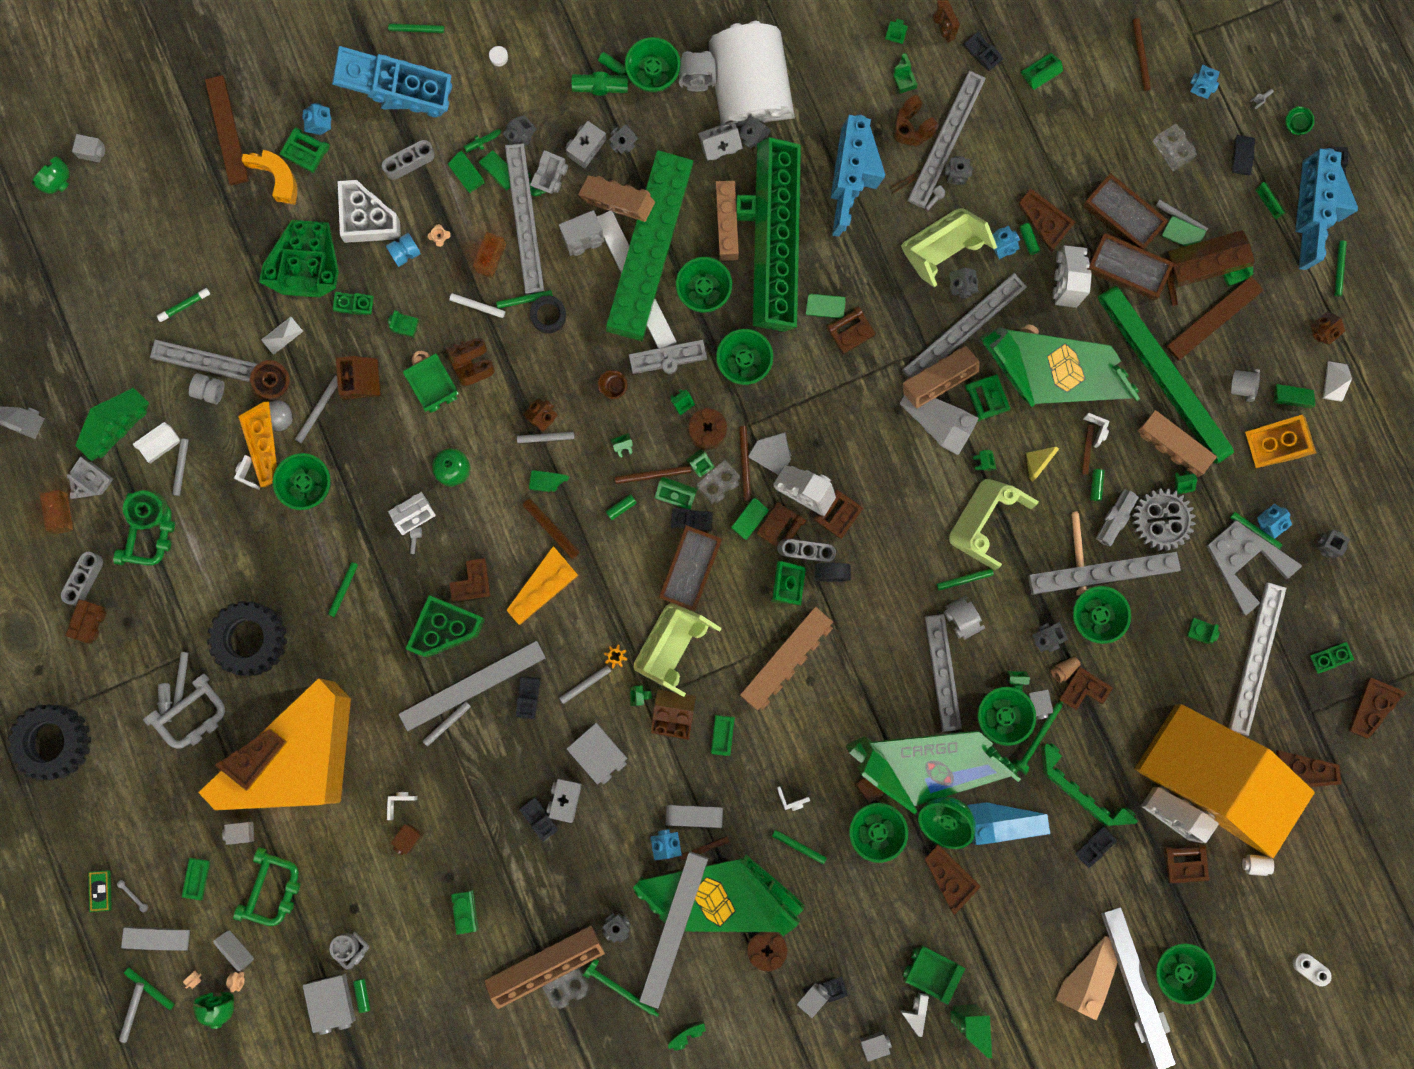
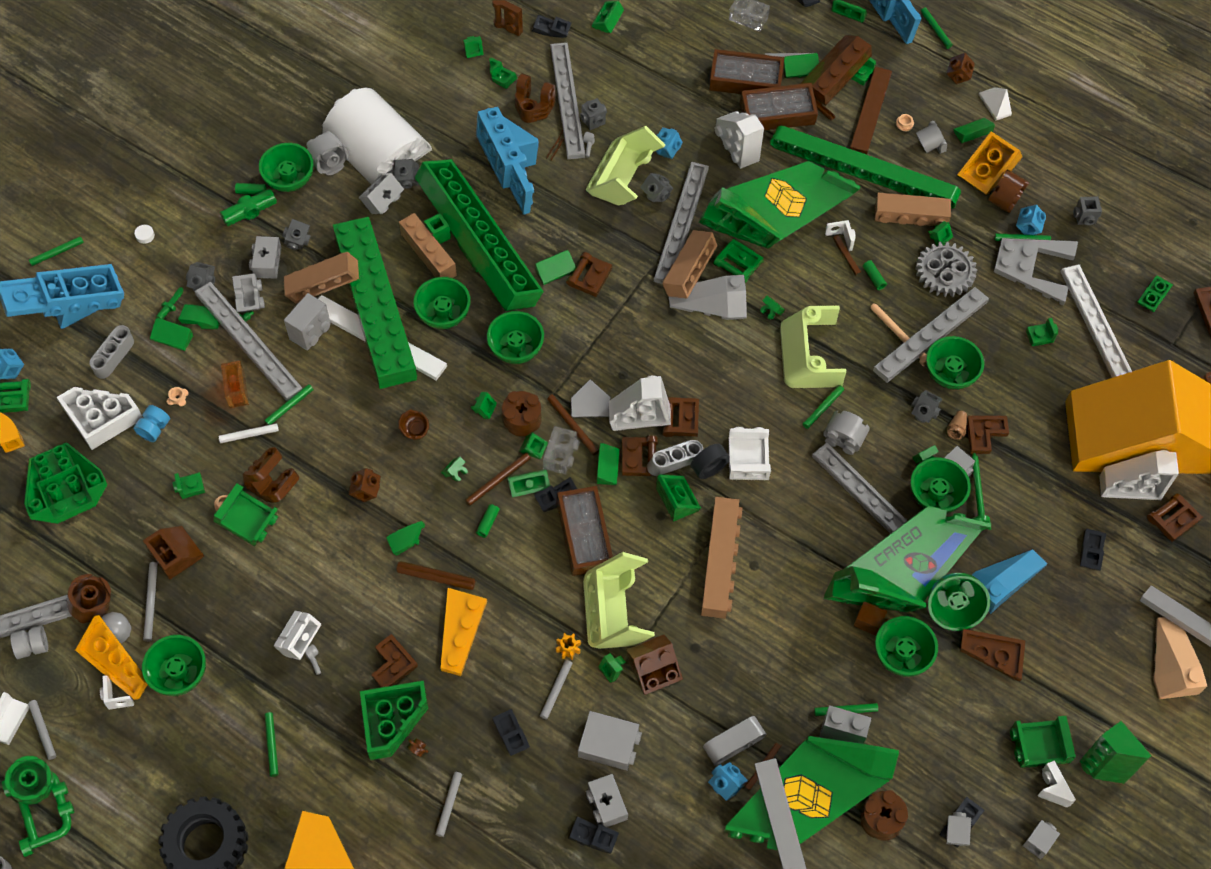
camera: 30 degrees left, 20 degrees down
white slope [261,317,303,355] -> none
green slope [333,292,374,315] -> none
light grey tile [399,641,546,731] -> none
green cylinder [432,448,471,487] -> none
light grey bar [517,432,575,443] -> none
black tyre [530,295,566,333] -> none
light grey hinge [629,340,707,374] -> none
green tile [711,715,735,756] -> none
white bracket [776,786,810,811] -> none
reddish brown wing [1018,189,1075,252] -> none
green hinge [1019,223,1040,255] -> none
light yellow slope [1026,447,1059,482] -> none
green slope [1041,743,1138,826] -> none
light grey piece [1095,489,1139,547] -> none
none -> reddish brown plate [407,738,429,757]
none -> white panel [728,427,771,480]
none -> light grey brick [819,705,871,744]
none -> light nougat plate [896,114,914,131]
none -> reddish brown brick [988,169,1029,213]

